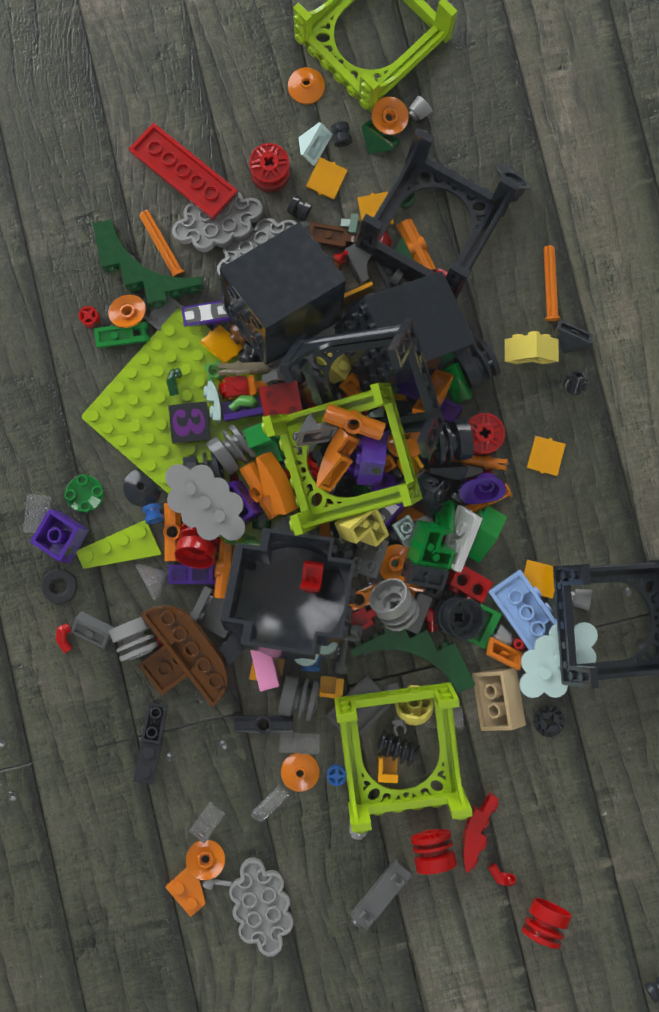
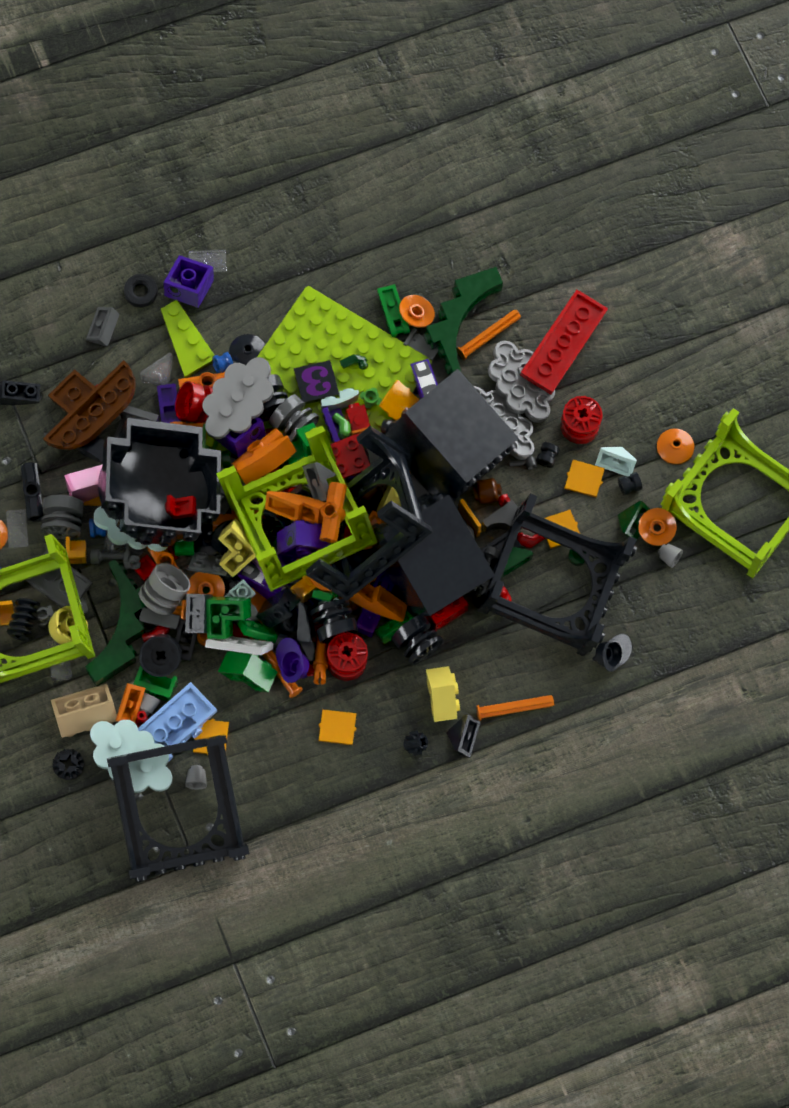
camera: 80 degrees right, 15 degrees down
red arm [55,624,72,654] -> none
green dish [64,474,104,513] -> none
red wheel [79,306,100,328] -> none
light grey wheel [108,617,159,662] -> none
dark tan pin [218,361,273,376] -> none
reddish brown plate [310,222,358,249] -> none
sand green tile [340,213,362,235] -> none
orange piece [396,219,436,271] -> none
red brick [445,566,493,603] -> none

